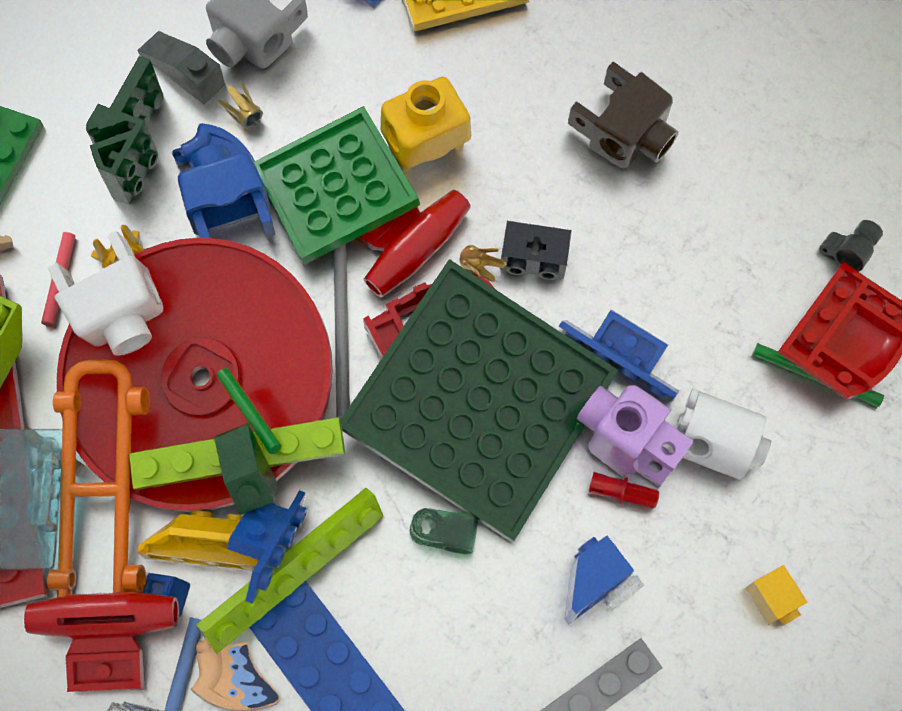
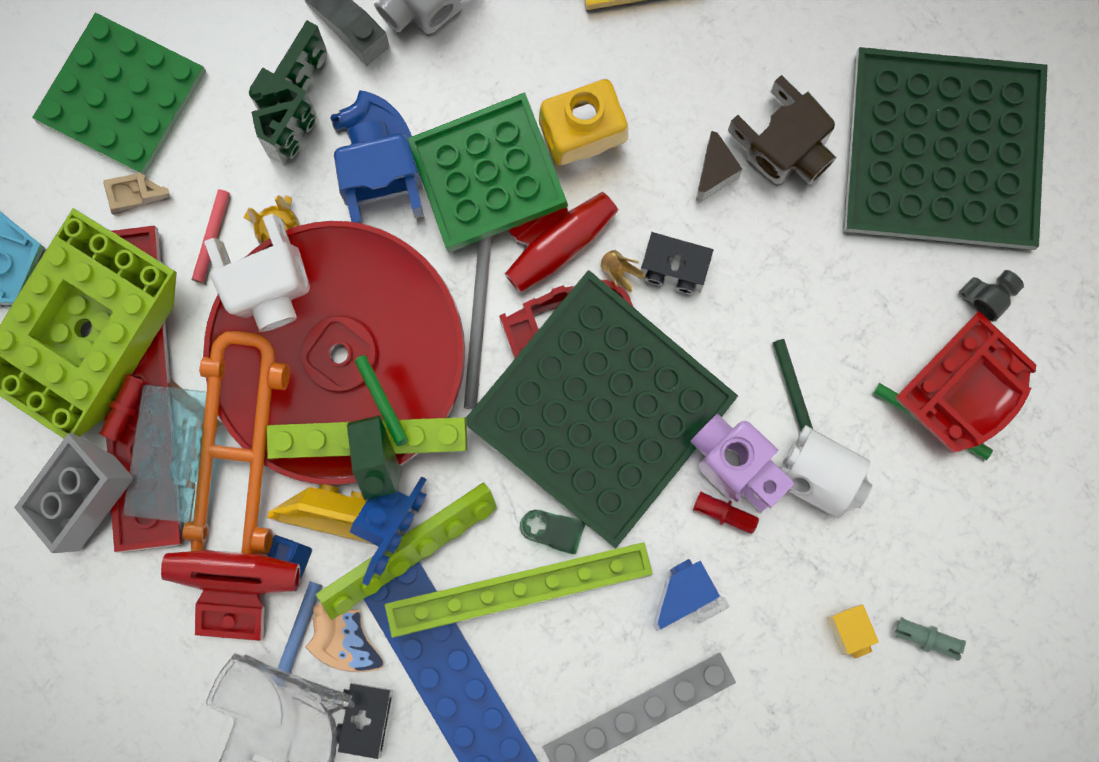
camera: 10 degrees right, 10 degrees up
pearl gold piece [218,82,263,128] -> none
blue bracket [559,310,679,400] -> none
none -> lime plate [385,542,653,638]
none -> dark brown slope [696,131,742,202]
none -> dark green bar [772,339,813,432]
none -> dark green plate [844,47,1048,250]
none -> sand green pin [894,617,966,661]

